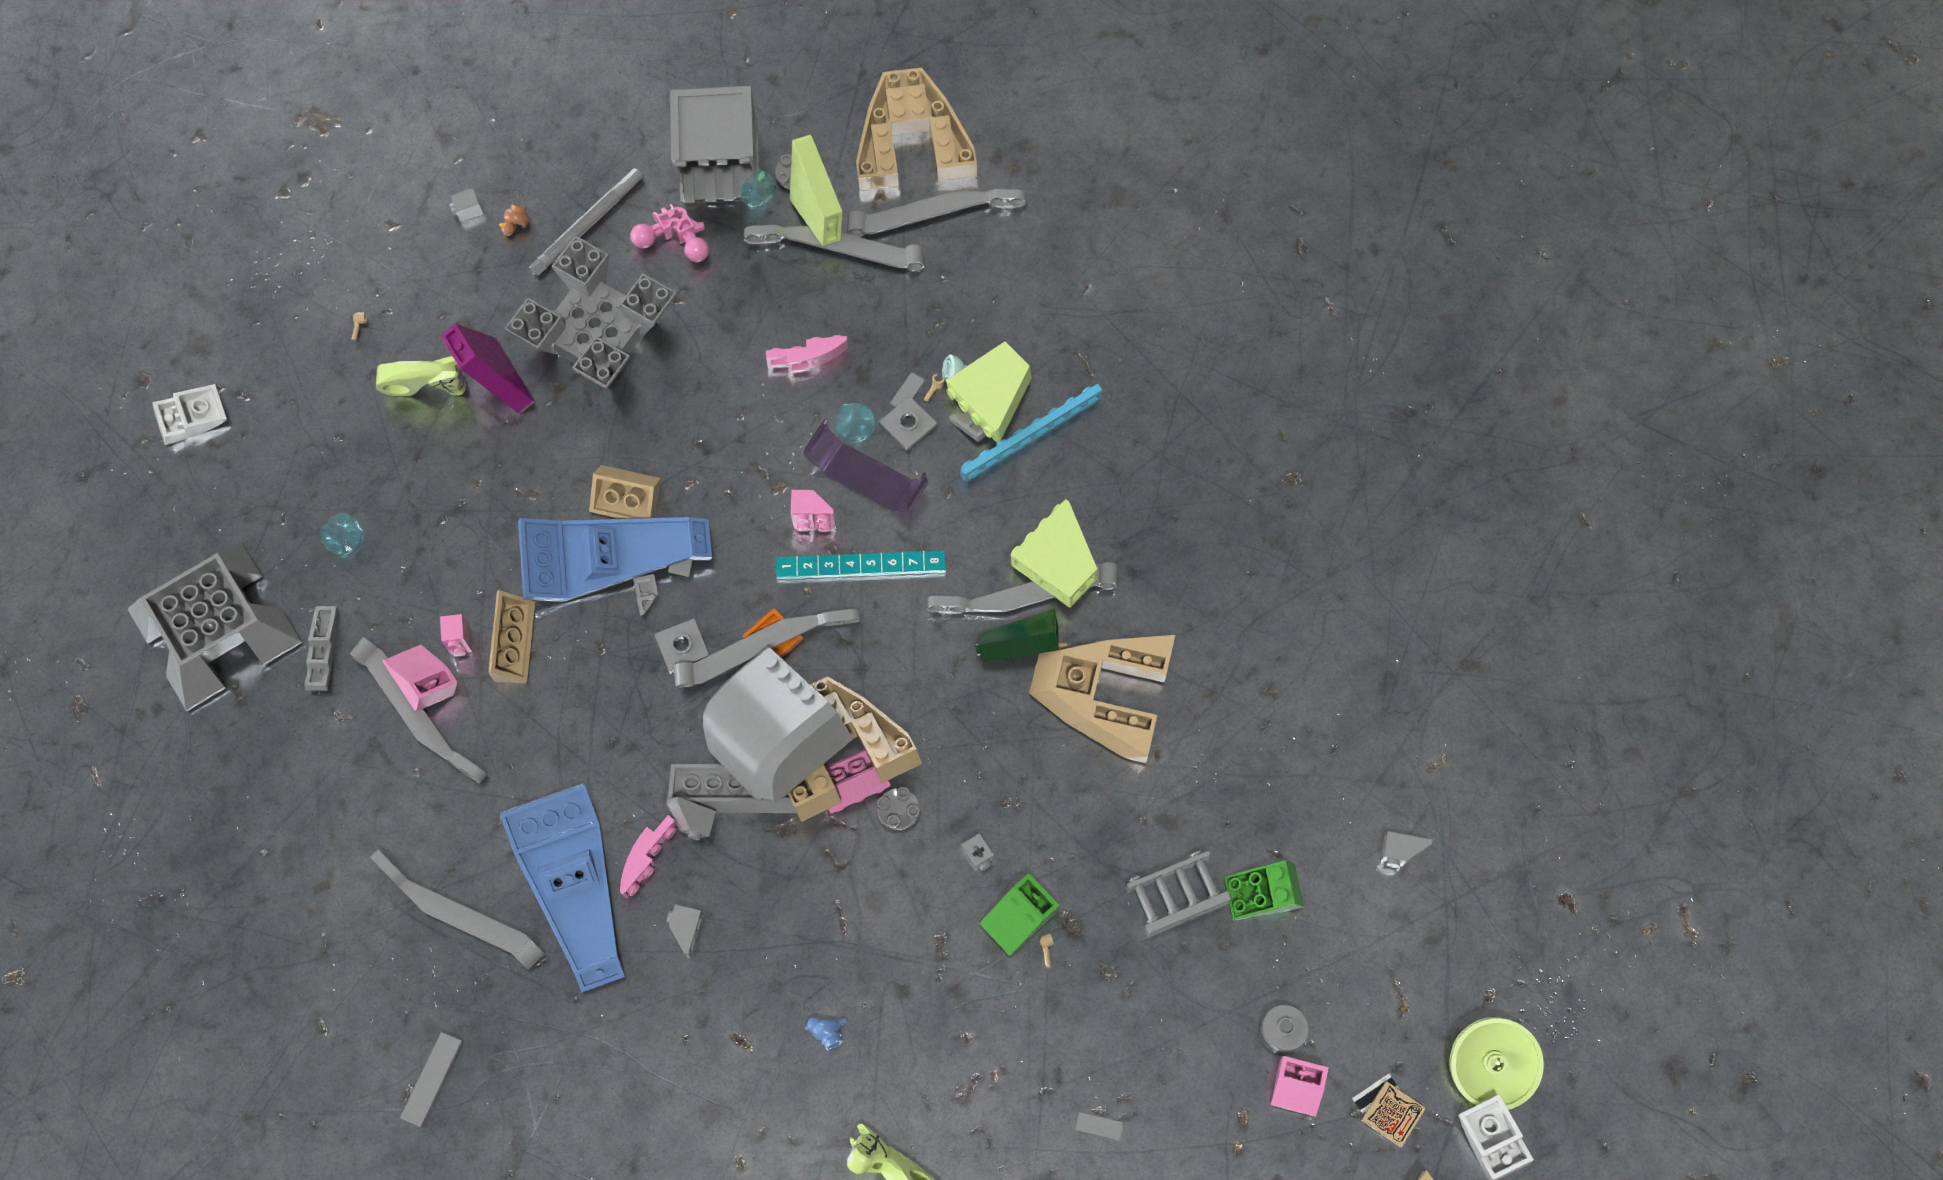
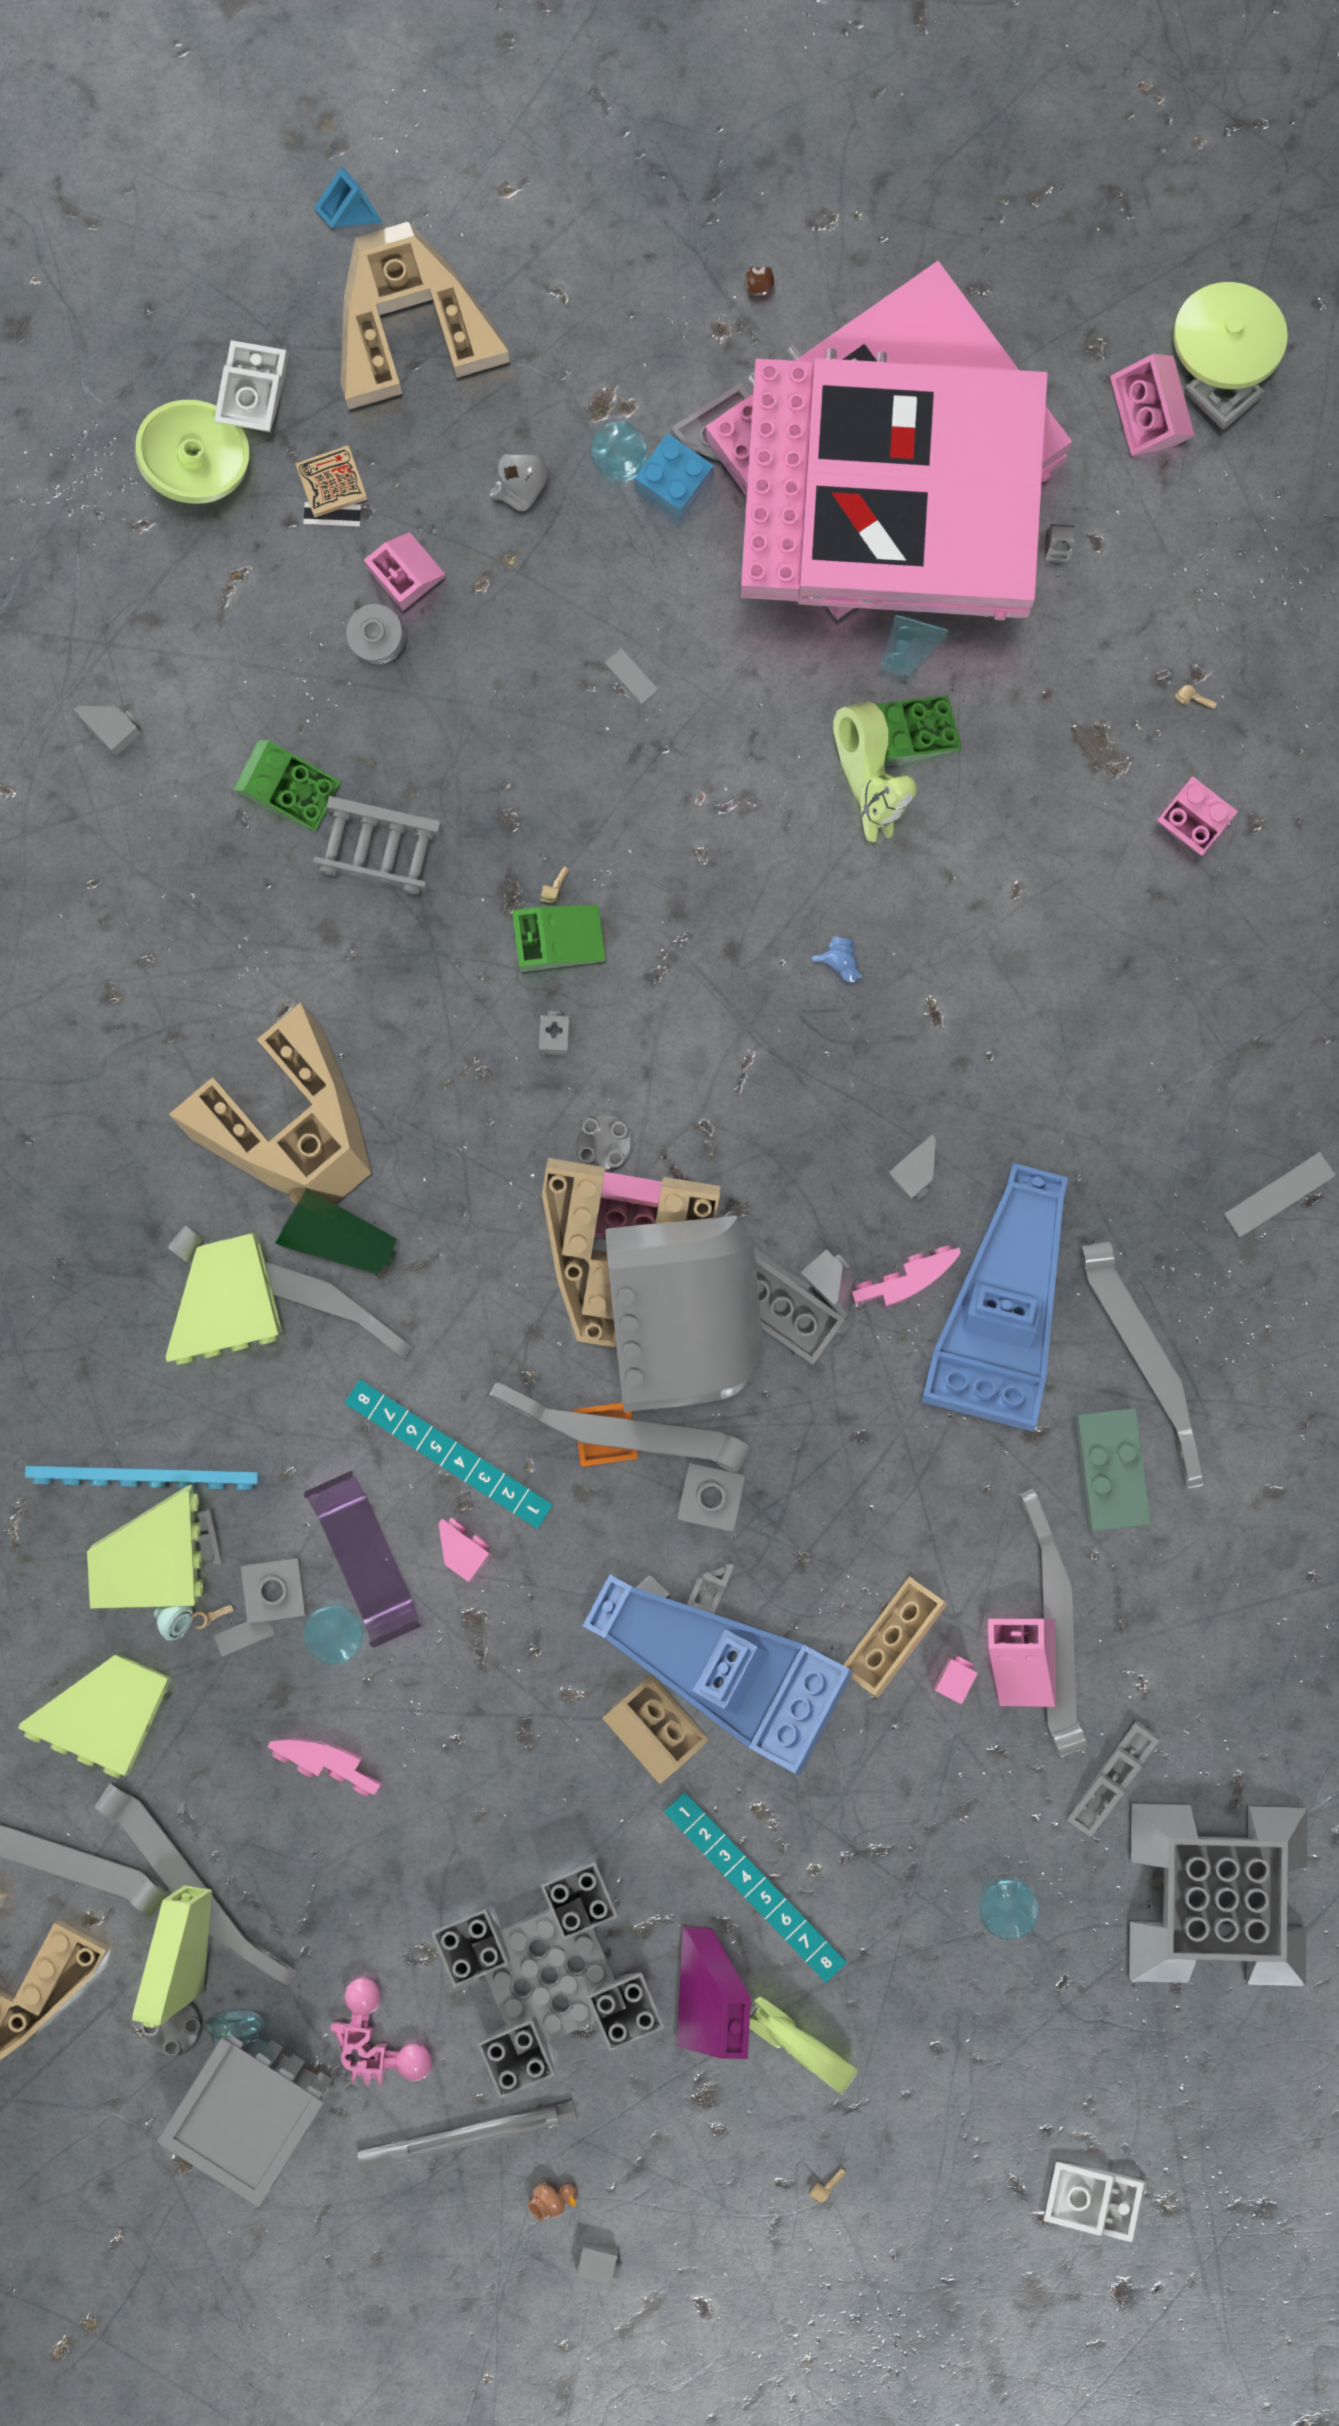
camera: 140 degrees left, 15 degrees up
none -> yellowish green slope [18,1655,172,1778]
none -> teal tile [664,1791,847,1983]
none -> sand green brick [1075,1408,1151,1531]

